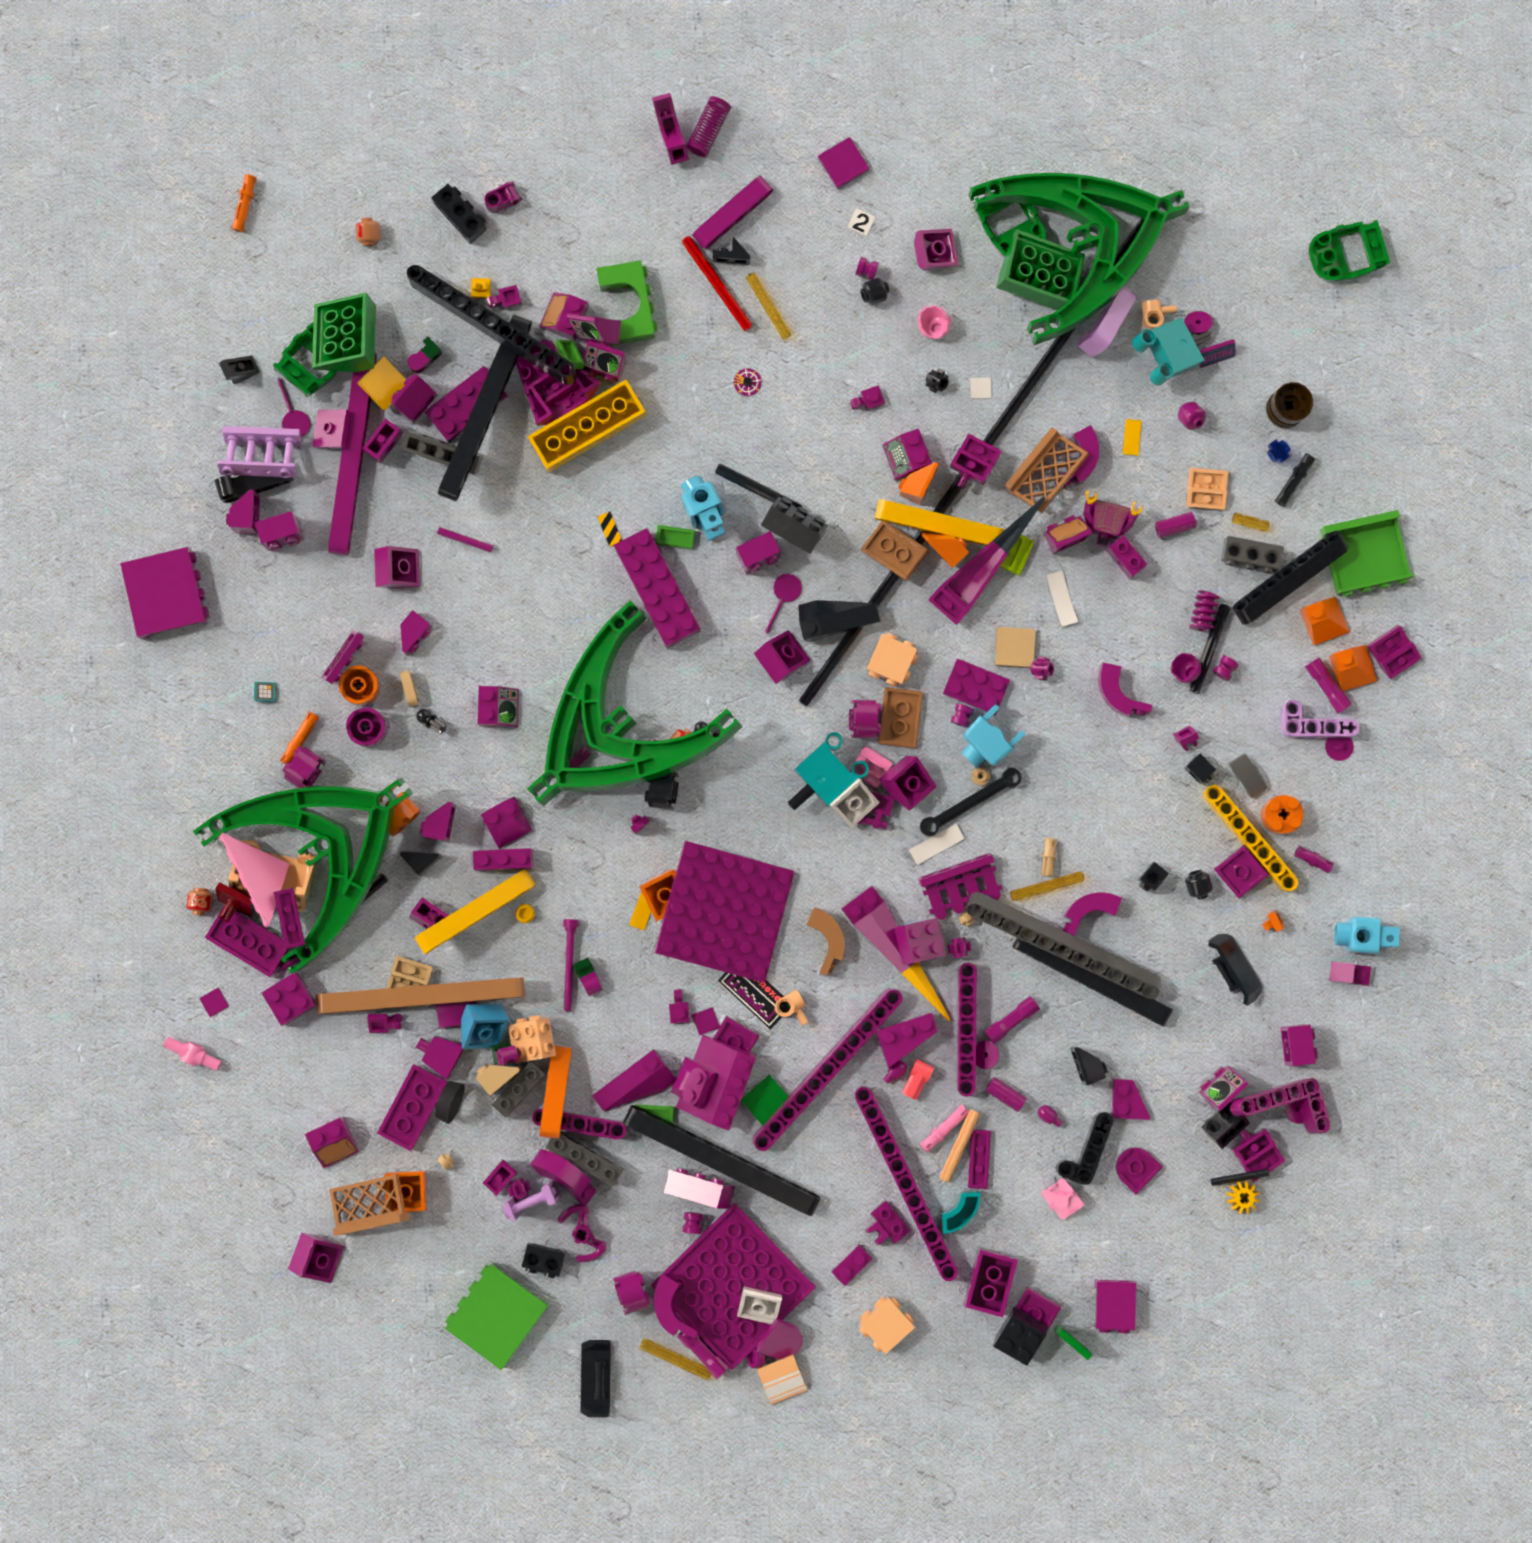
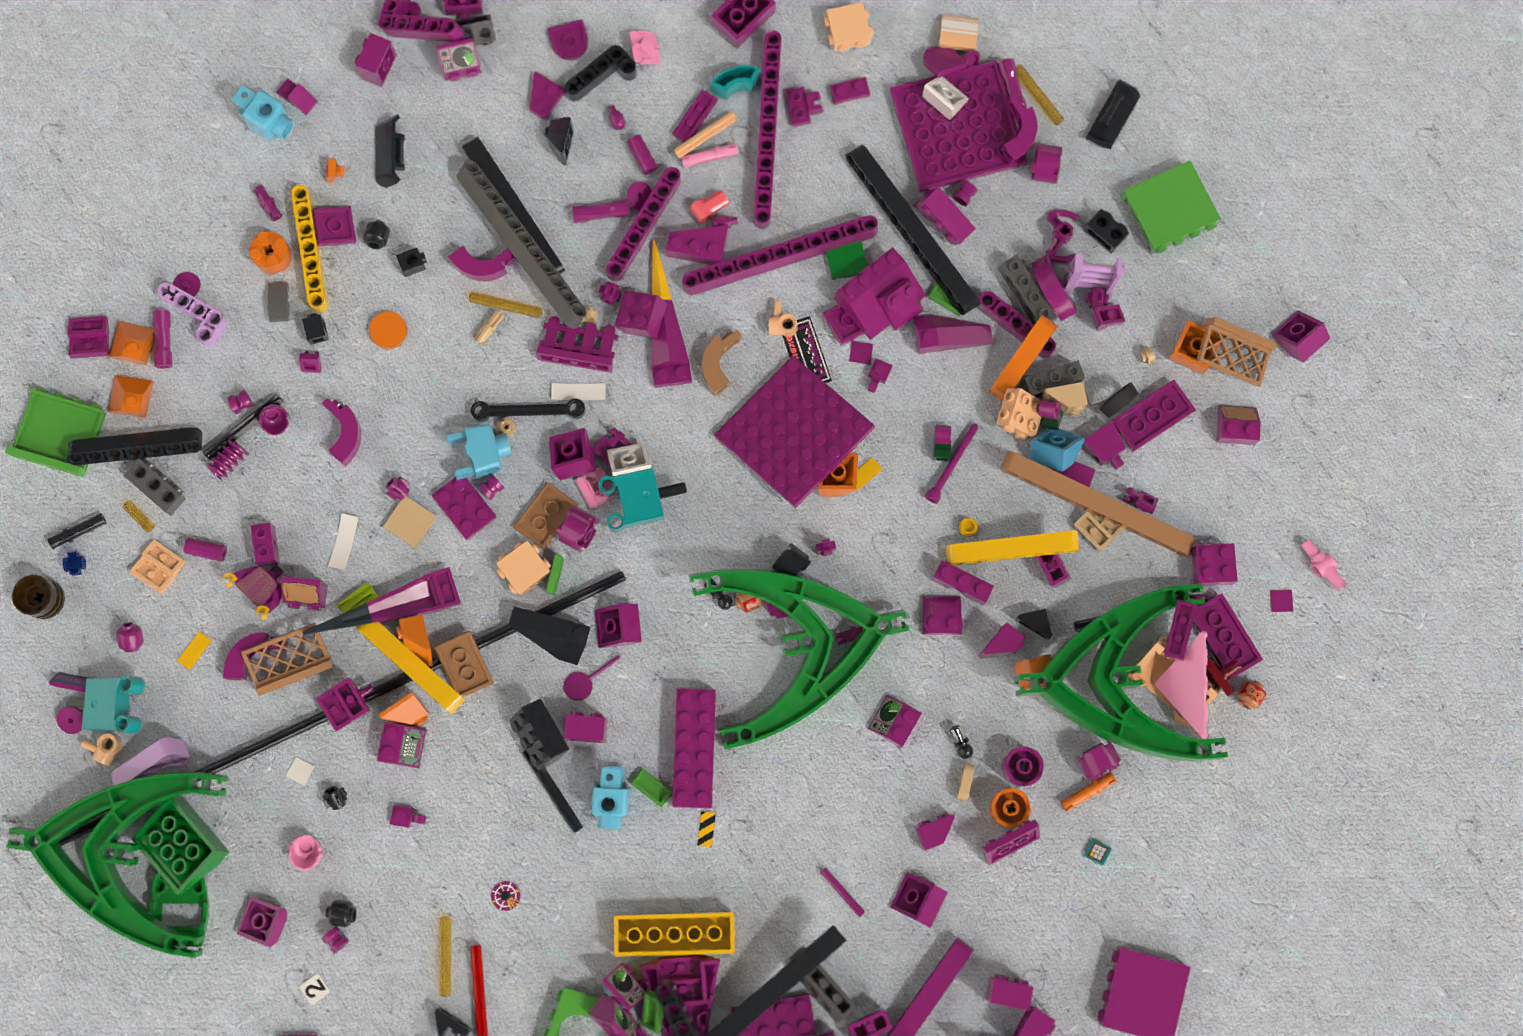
camera: 150 degrees left, 5 degrees down
none -> orange tile [369,311,408,349]
none -> bright green tile [546,554,564,596]

